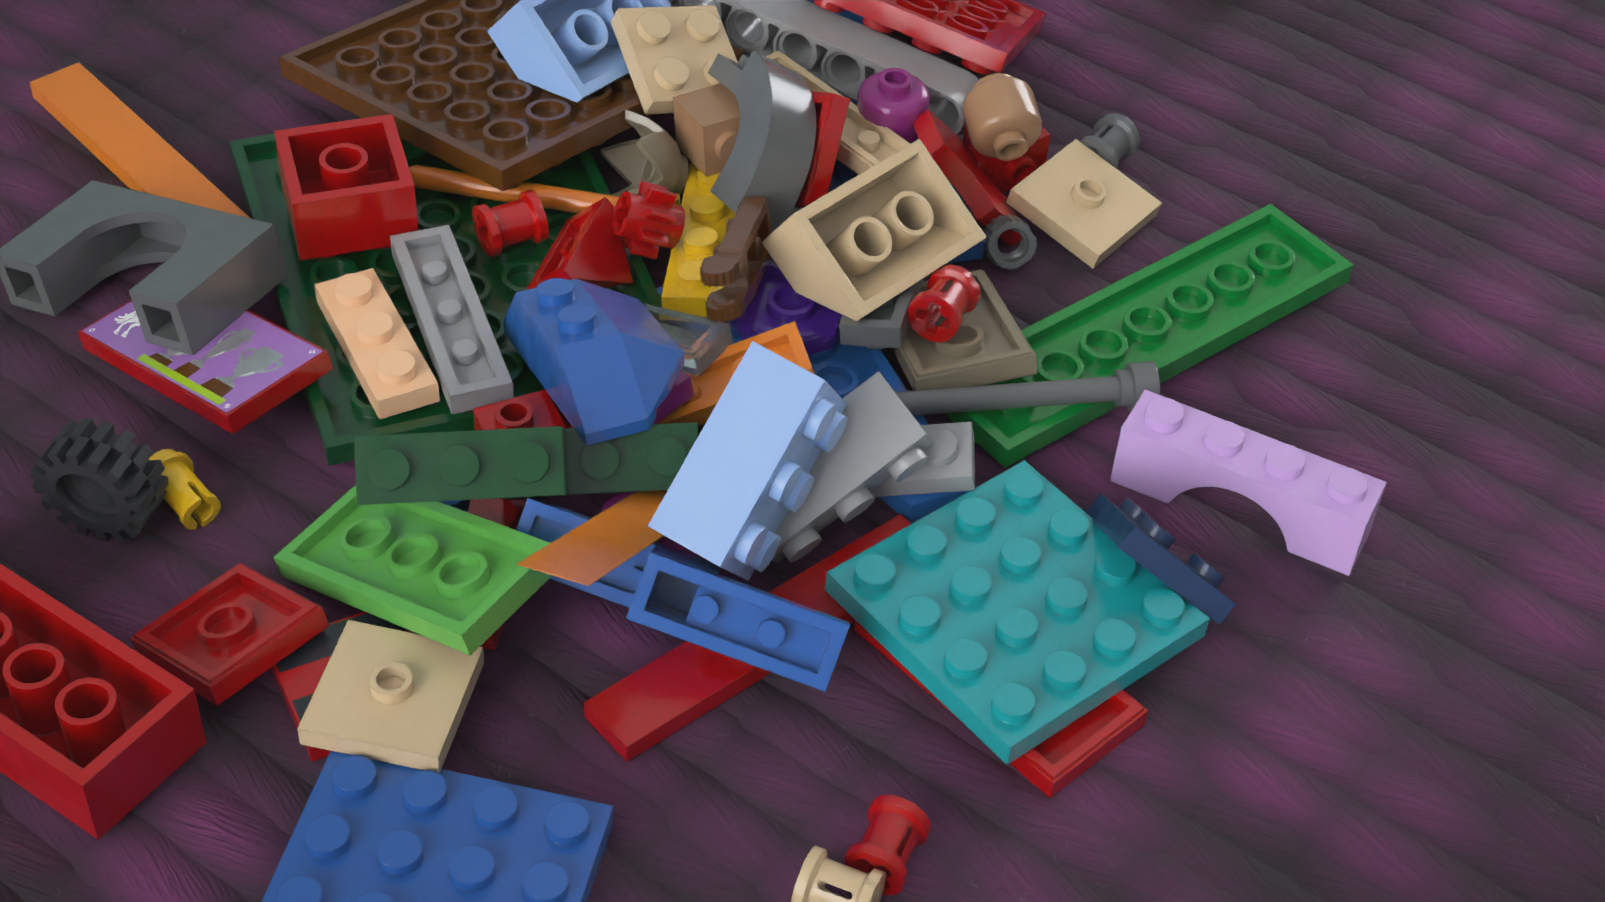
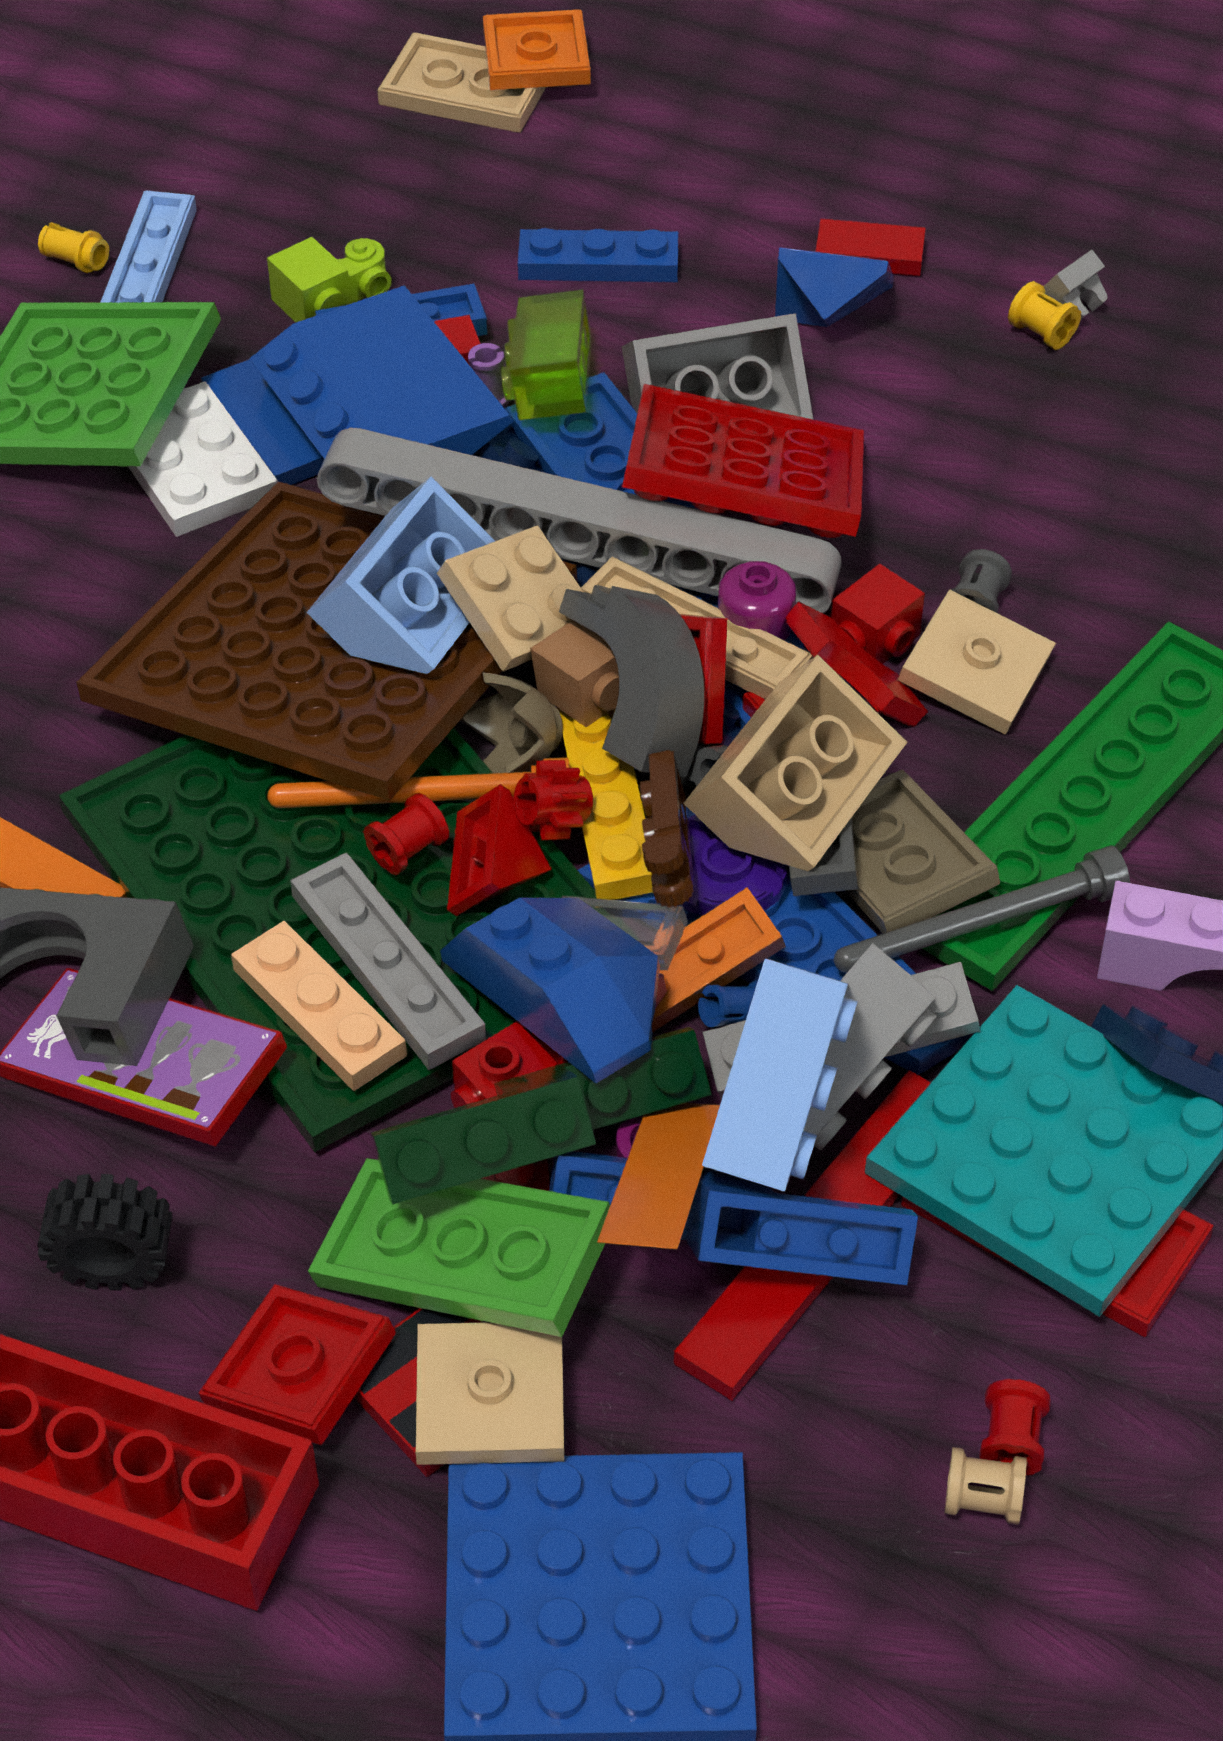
camera: 10 degrees left, 5 degrees up
yellow pin [149,449,221,530] -> none
red brick [274,114,418,260] -> none
red bush [907,265,981,343] -> none
medium nougat head [963,73,1042,161] -> none
dark grey axle [983,214,1037,270] -> none

